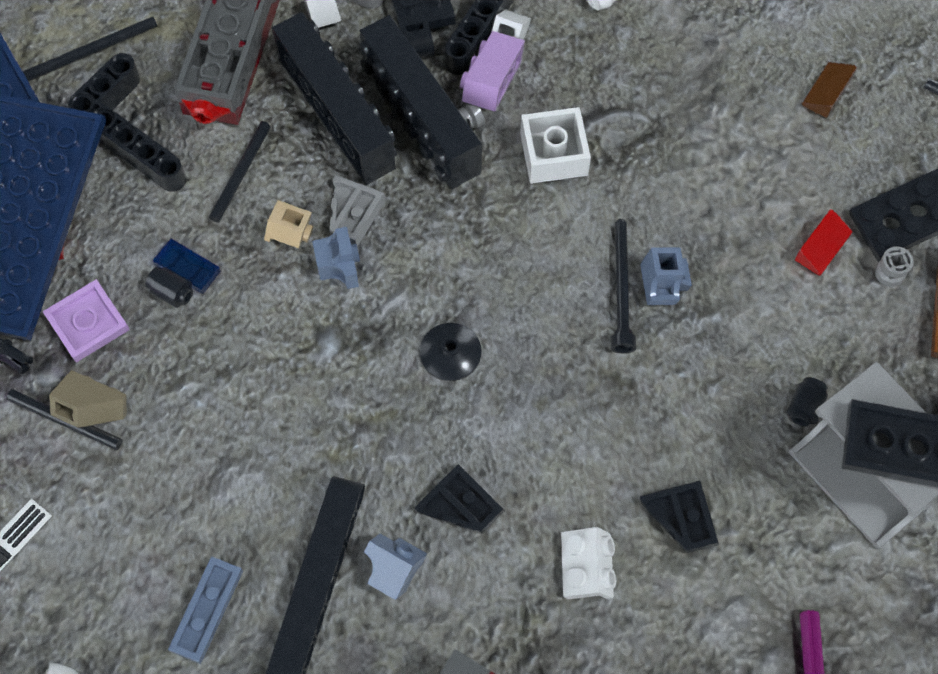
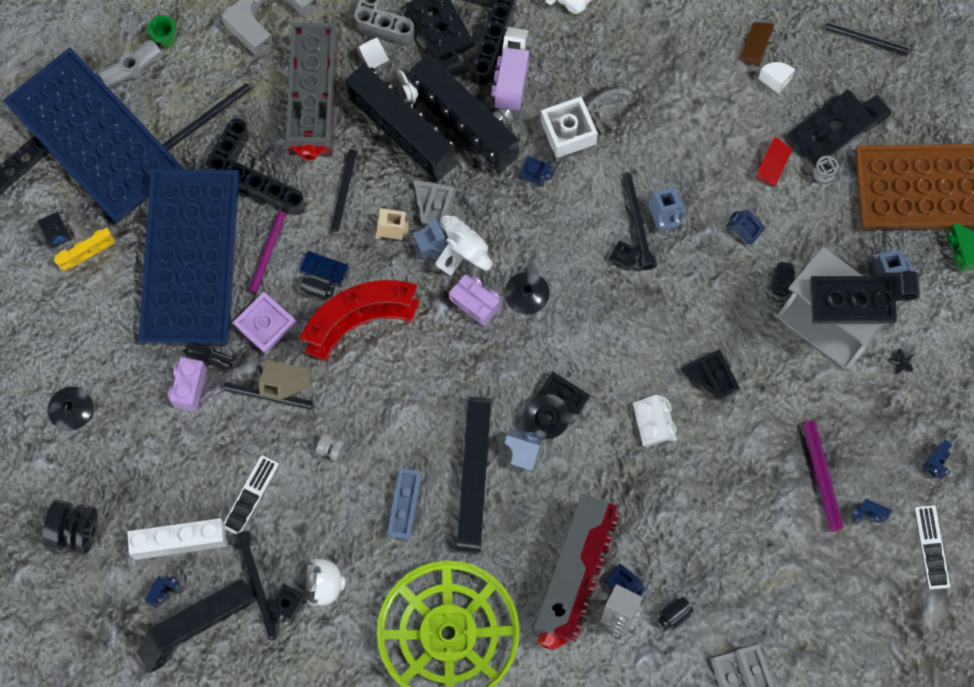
camera: 10 degrees left, 5 degrees up
none -> magenta bar [249,211,286,294]
none -> red fence [300,280,420,362]
none -> light grey wheel [316,432,347,462]
none -> white plate [395,70,418,108]
none -> white piece [435,215,493,275]
none -> lavender brick [449,275,501,326]
none -> dark blue bracket [519,156,554,187]
none -> black dish [524,394,570,439]
none -> black tile [609,240,639,271]
none -> dark blue bracket [726,210,766,244]
none -> white brick [758,62,795,94]

